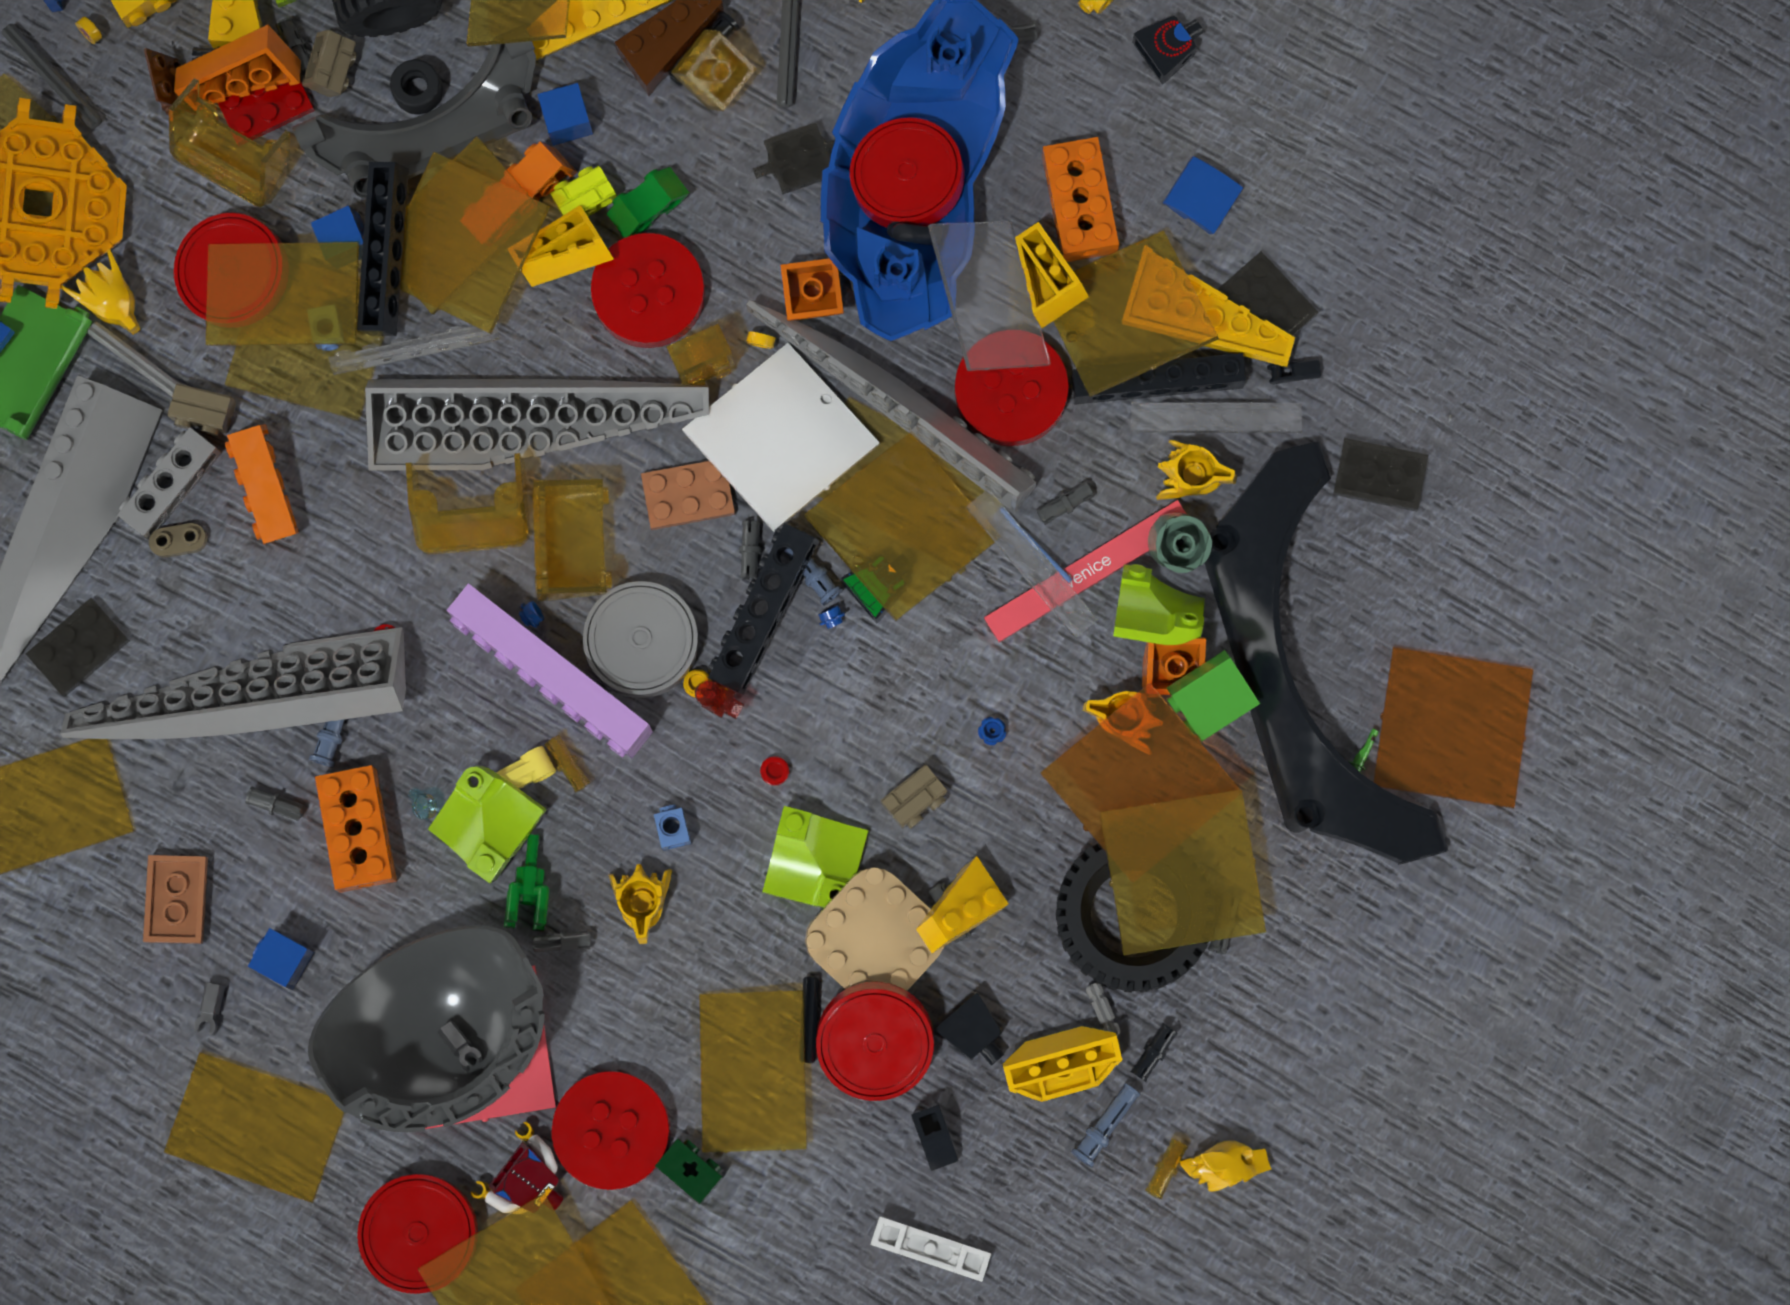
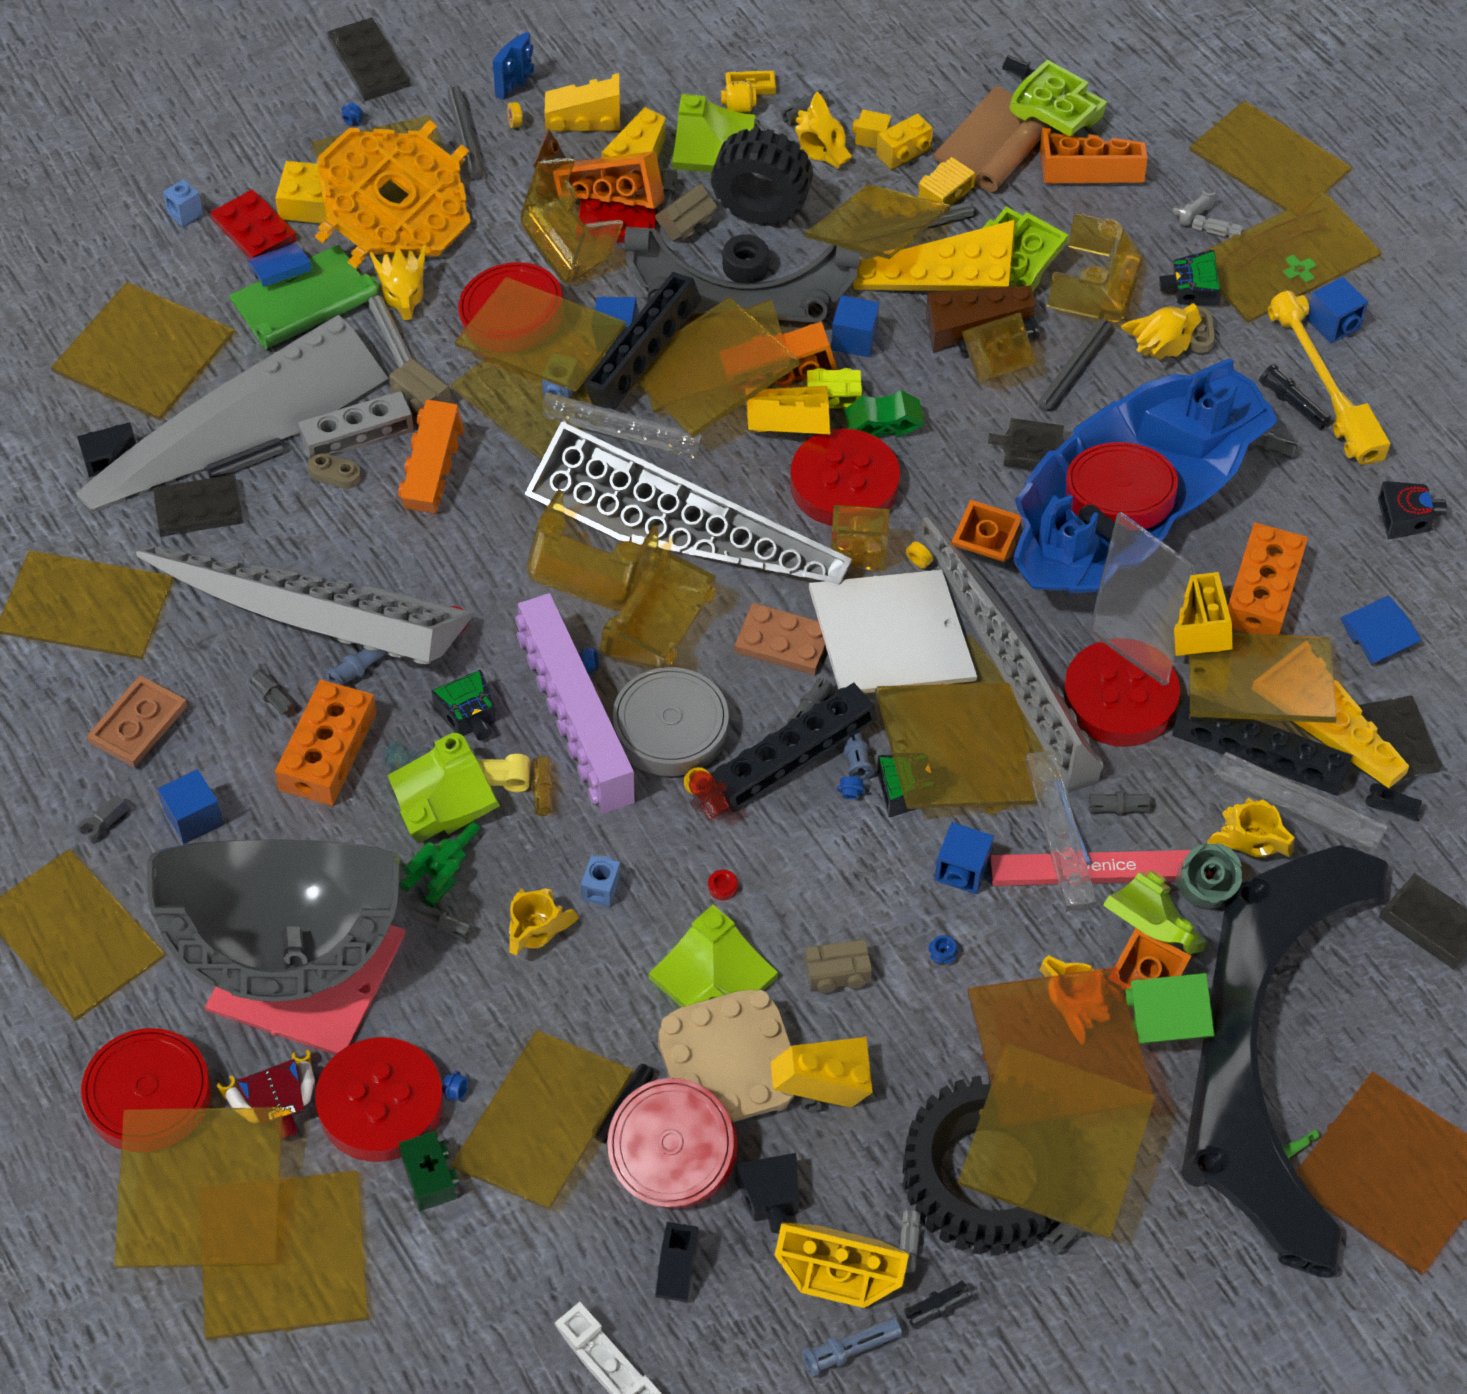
camera: 25 degrees right, 25 degrees down
none -> black axle [206,438,284,480]
none -> torso [431,669,496,741]
none -> blue plate [442,1071,469,1101]
none -> blue head [934,822,994,895]

